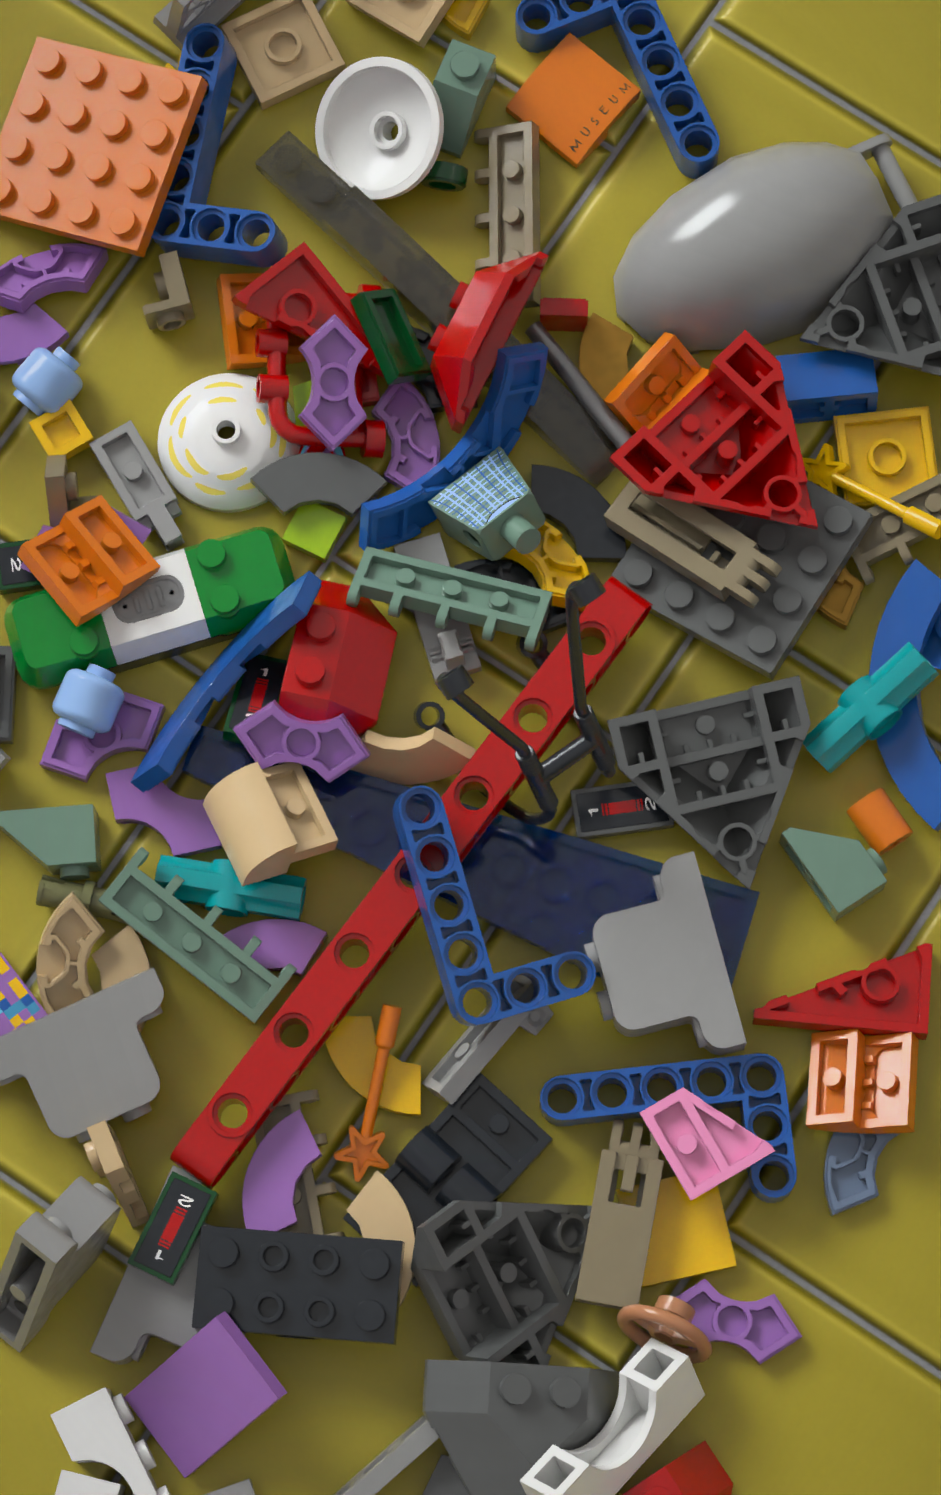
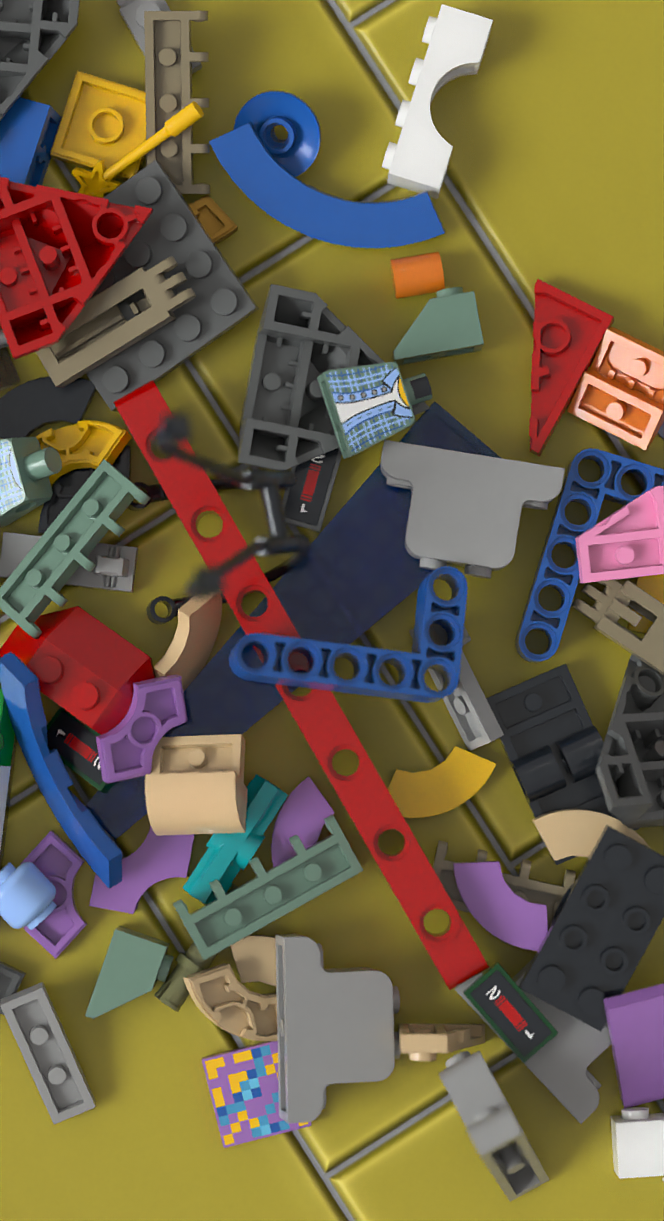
camera: 70 degrees left, 10 degrees up
orange piece [333,1004,402,1182] -> none
teal piece [803,642,939,773] -> none
none -> torso [317,362,432,459]

